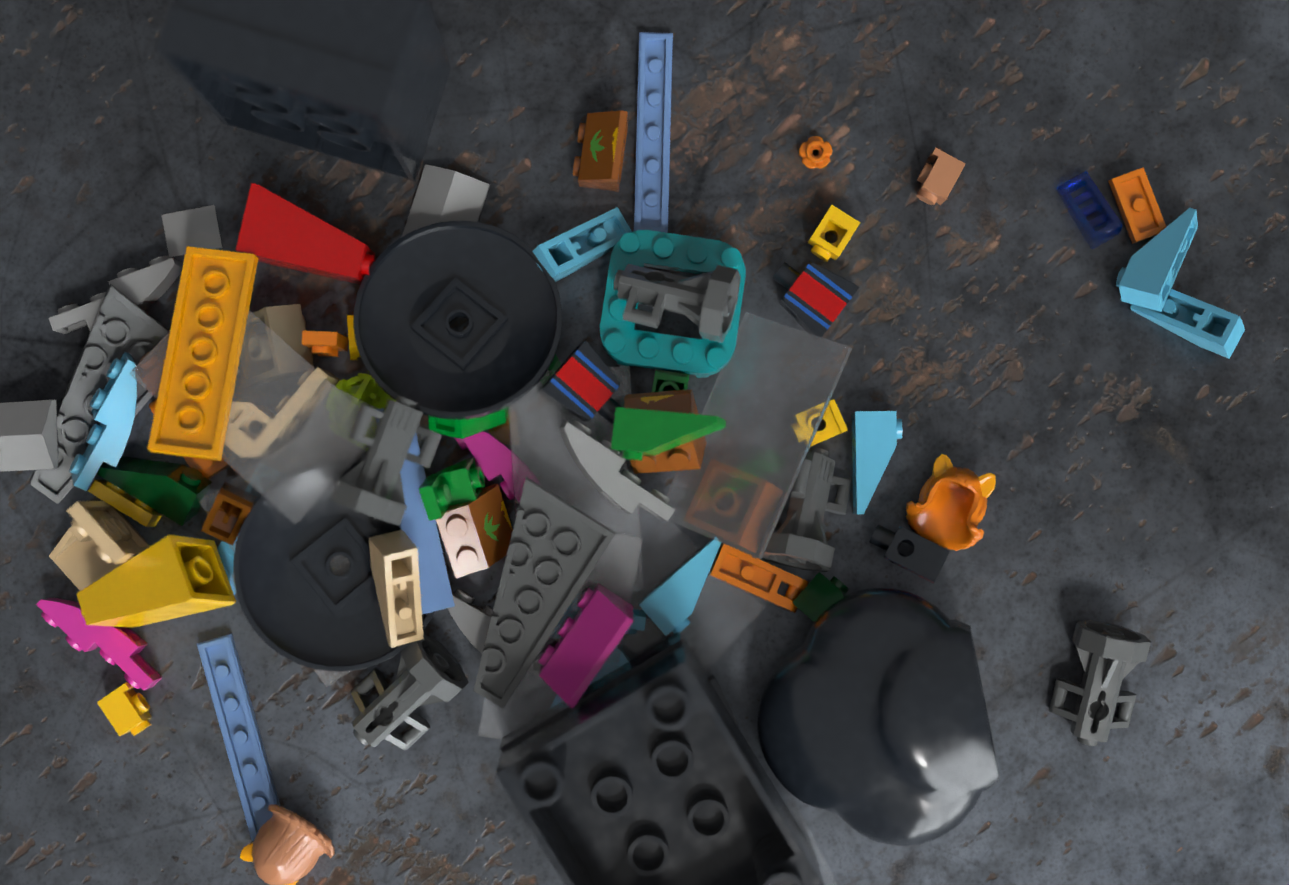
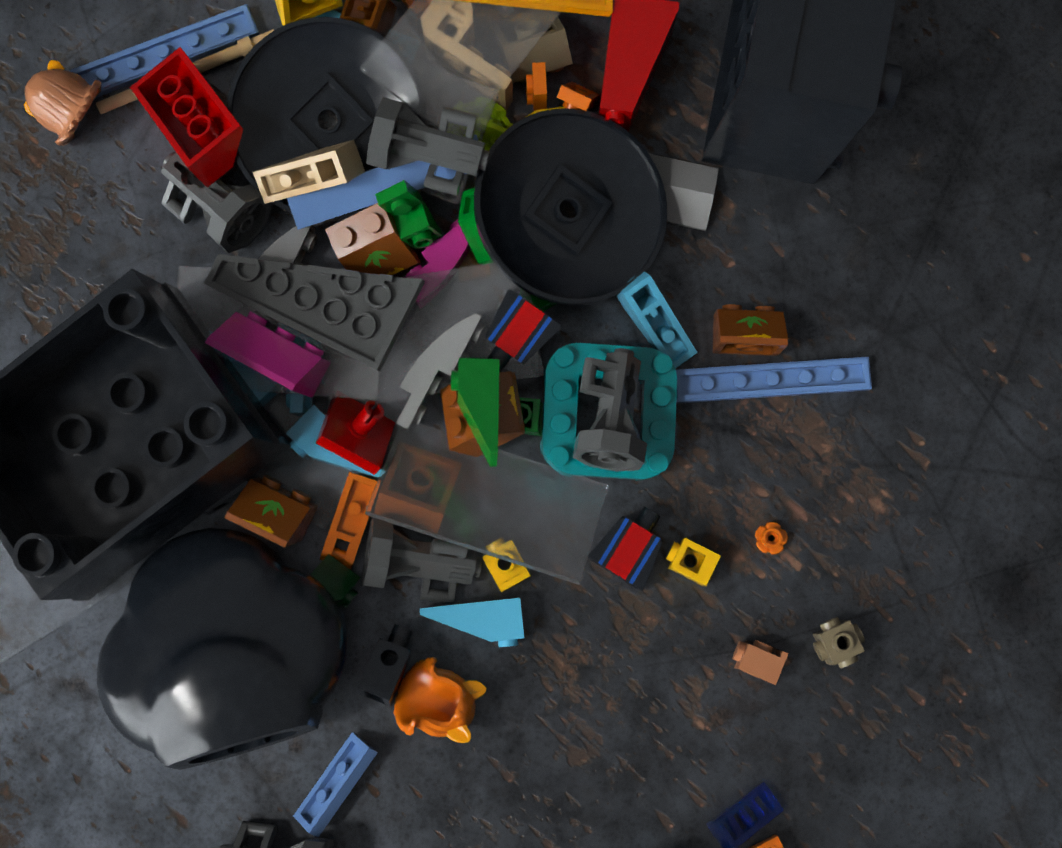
camera: 85 degrees right, 5 degrees down
none -> tan bar [96,29,274,115]
none -> red slope [130,47,243,188]
none -> dark orange slope [224,475,318,548]
none -> medium blue plate [293,732,378,837]
none -> red tile [316,391,395,475]
none -> orange plate [557,82,600,111]
none -> dark tan brick [813,617,865,668]

